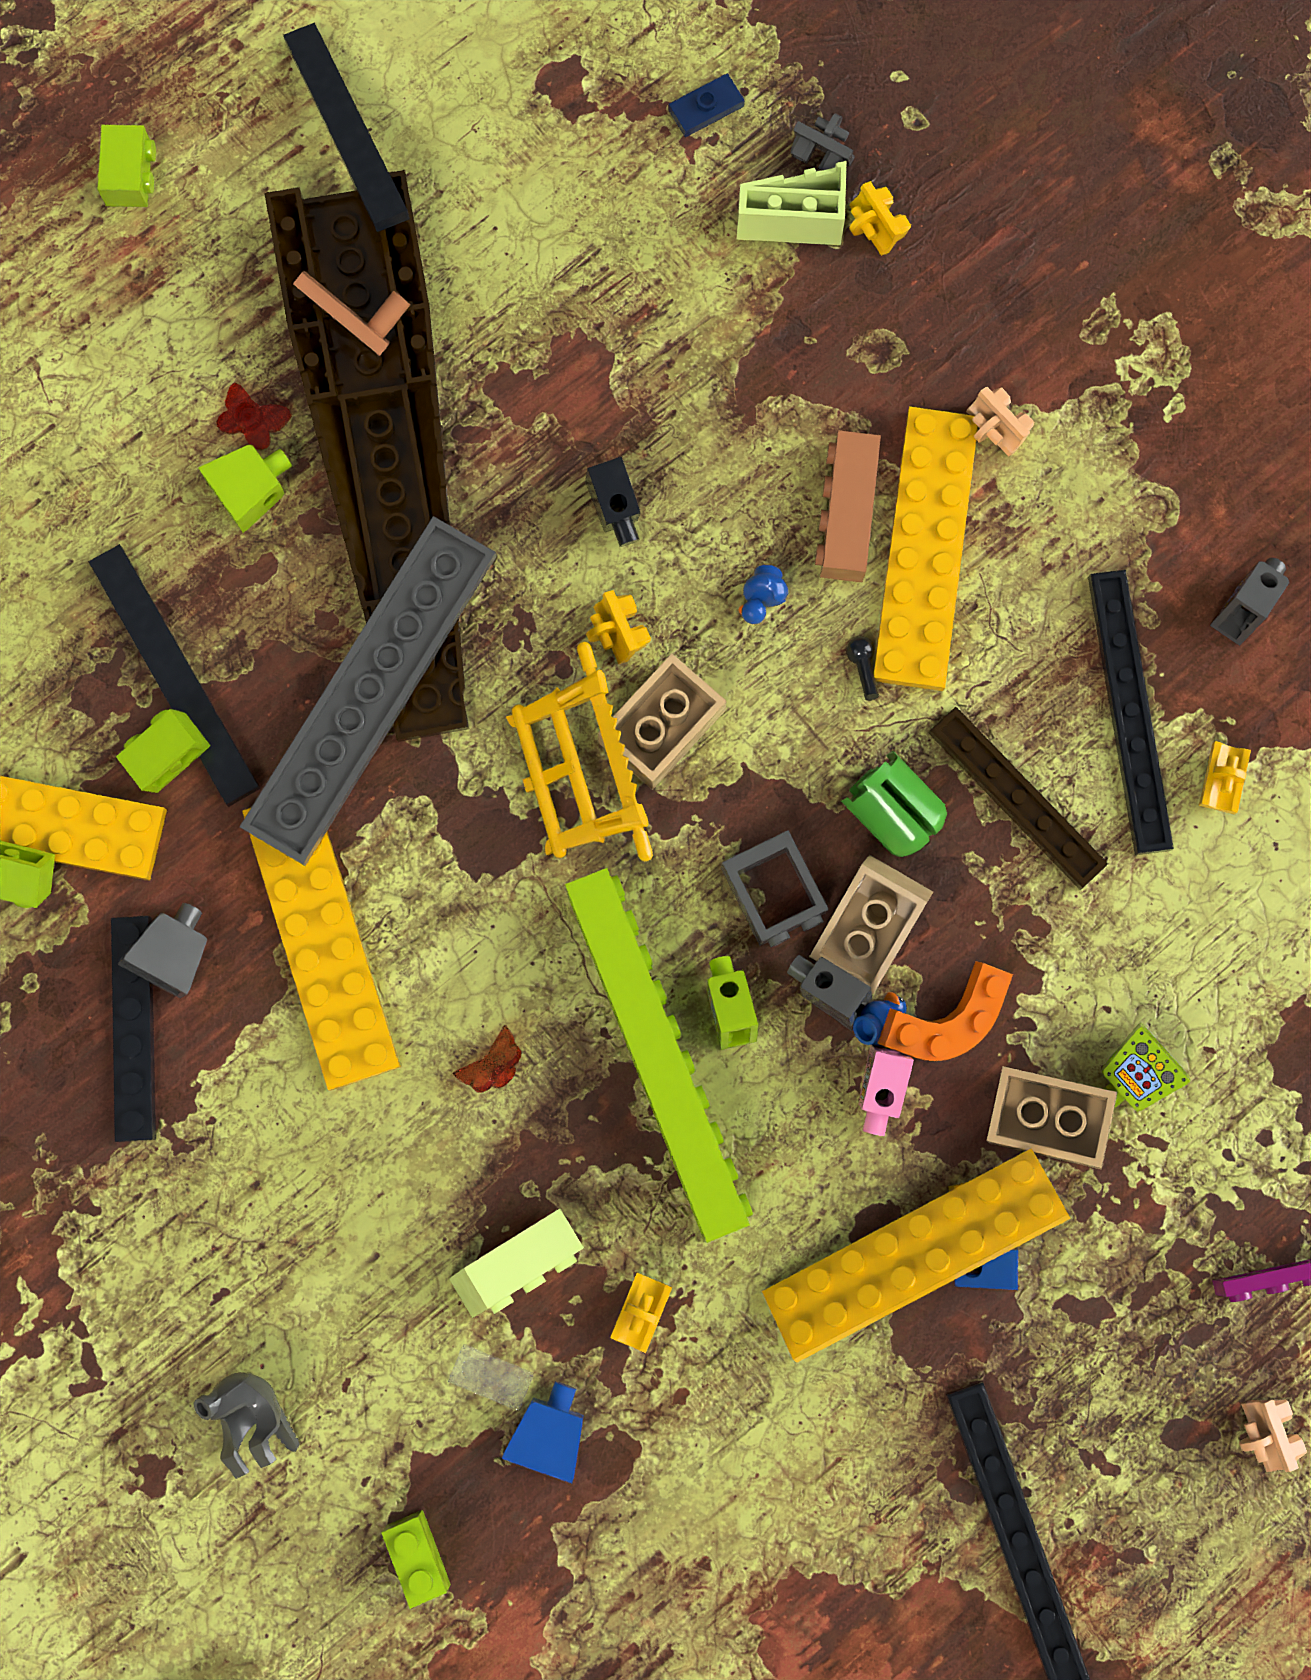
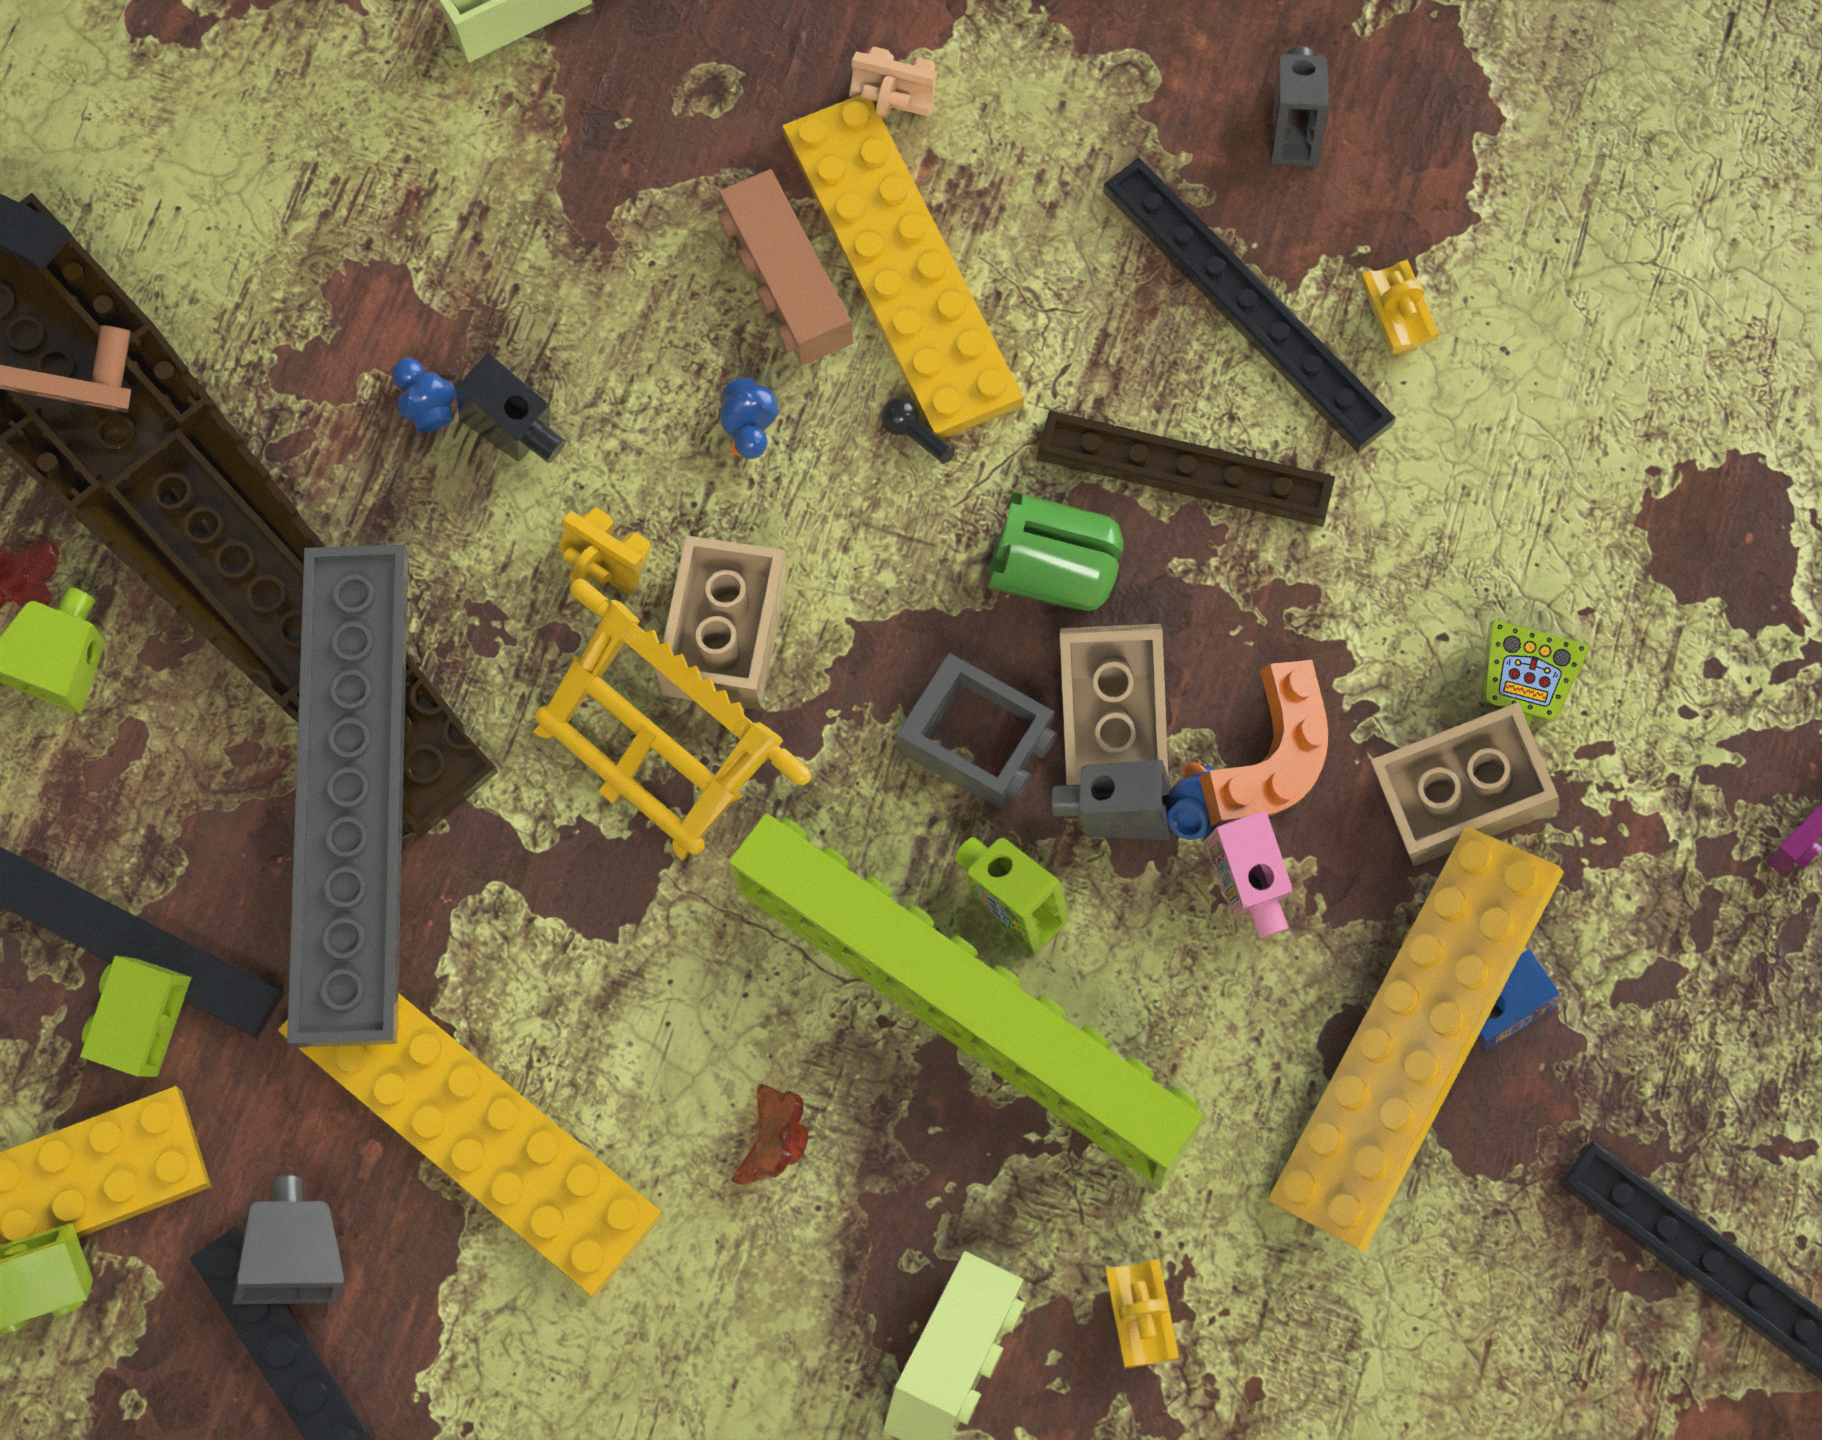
camera: 25 degrees left, 10 degrees down
none -> blue animal [392,358,455,433]

